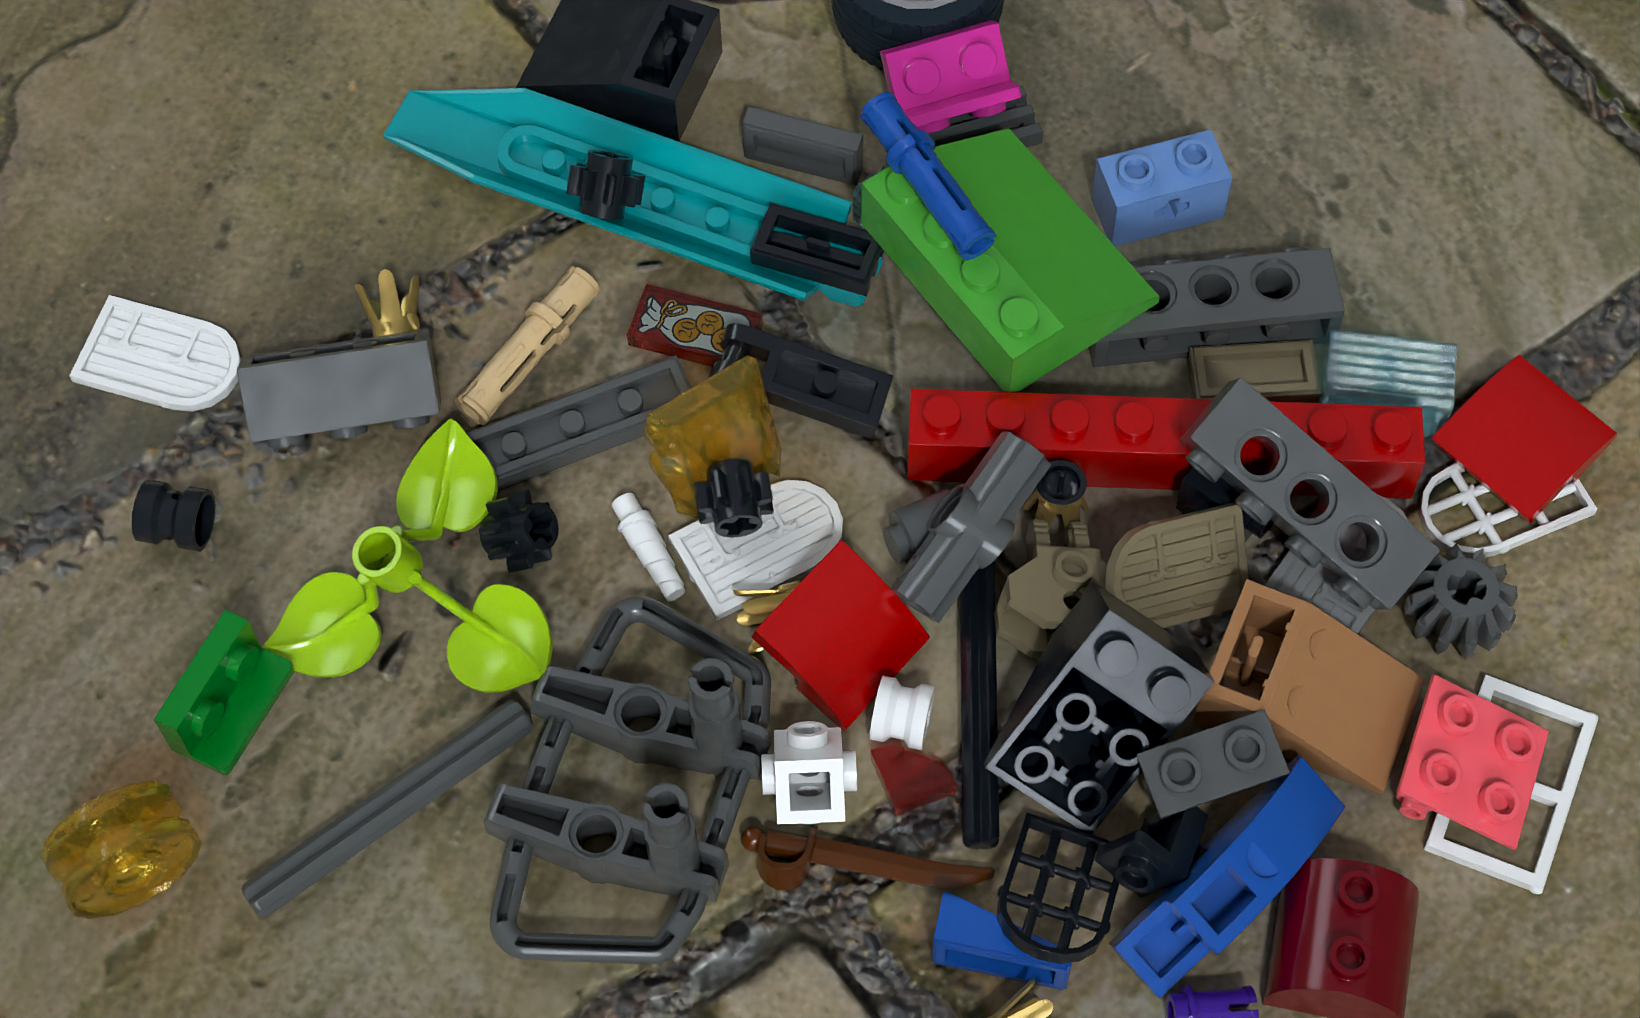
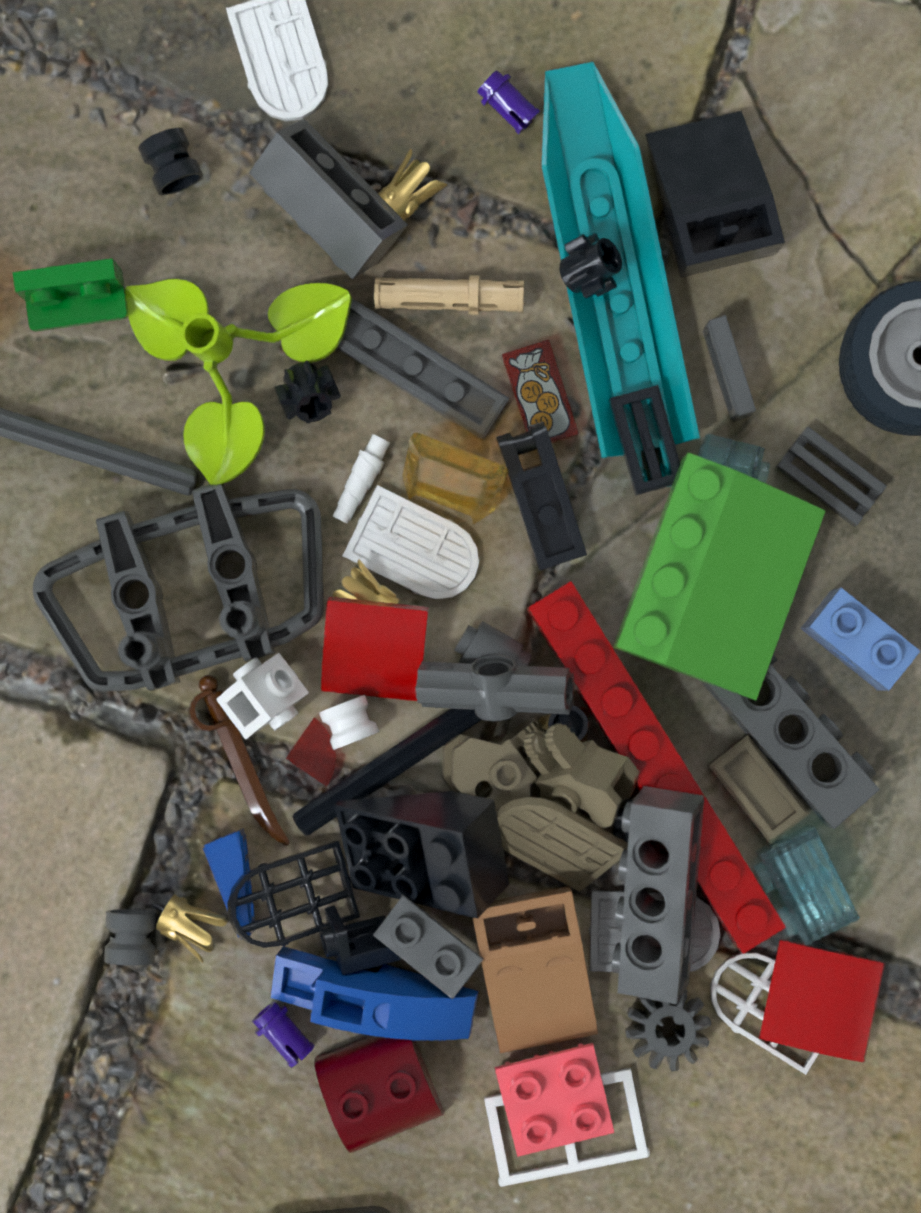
camera: 60 degrees right, 25 degrees up
black gear [694,458,774,538] -> none
blue pin [860,92,996,260] -> none
dark pink bracket [880,20,1022,133] -> none
none -> dark purple pin [477,70,541,135]
none -> dark tan hinge [523,723,640,828]

